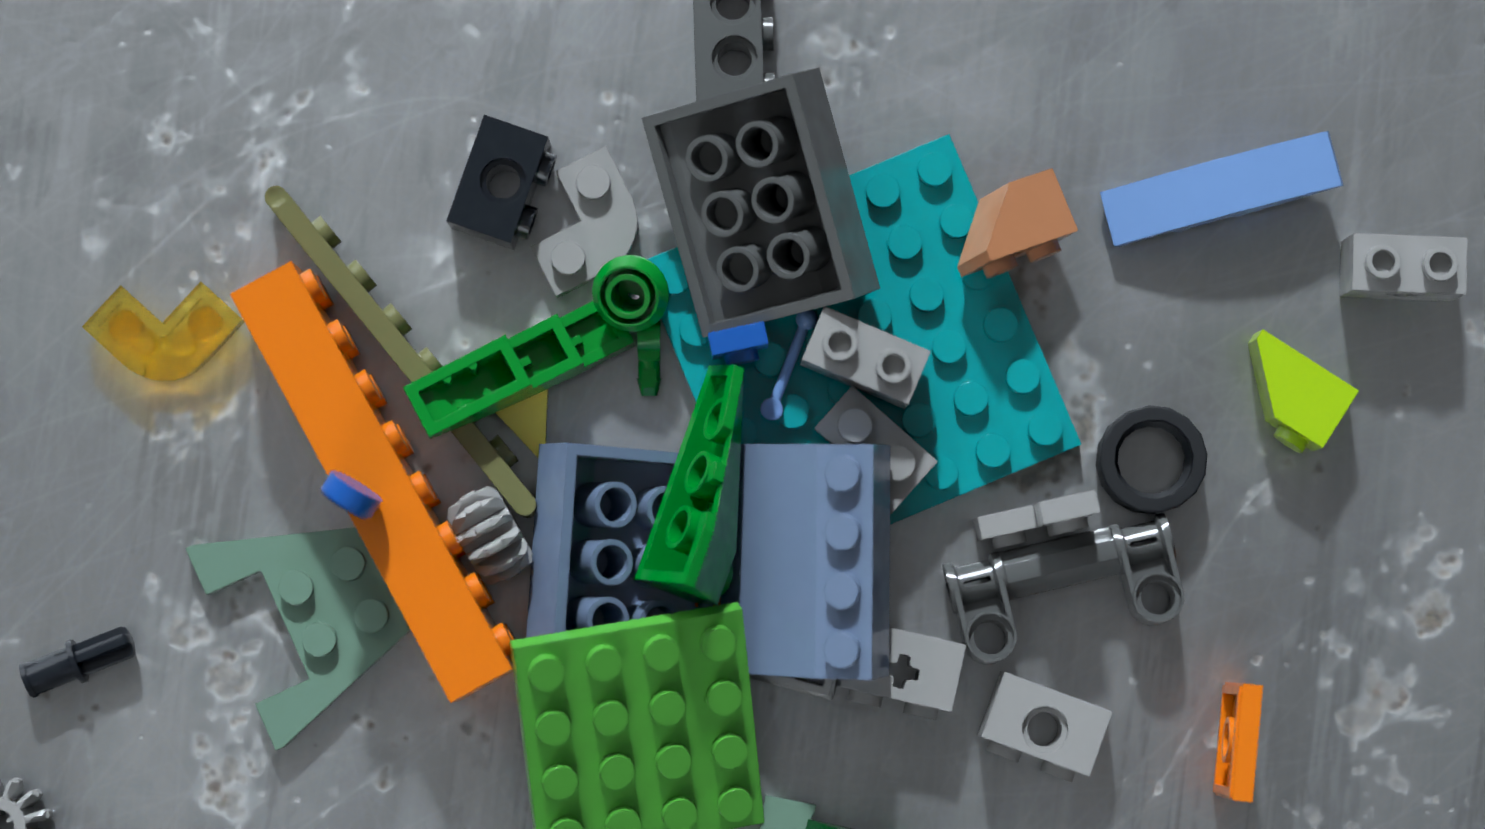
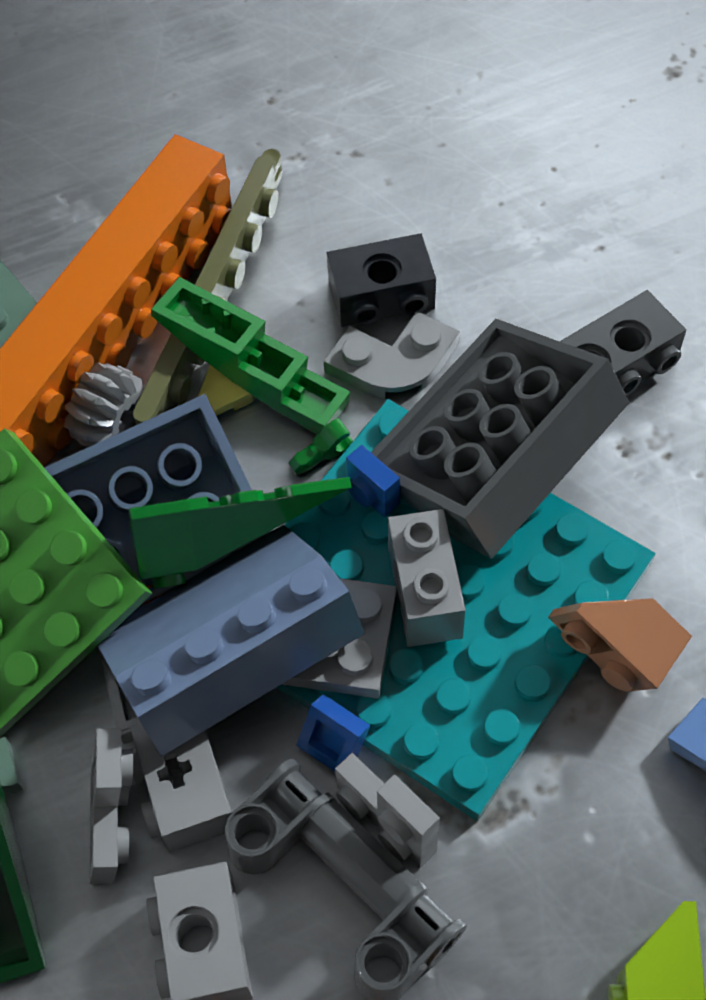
camera: 65 degrees right, 25 degrees down
clear yellow plate [82,281,245,381] -> none
blue tile [321,470,382,519] -> none
green cone [592,255,669,332] -> none
medium blue hinge [760,310,818,421] -> none
black tyre [1095,405,1208,514] -> none
none -> light grey plate [90,728,133,884]
none -> blue plate [296,694,370,772]

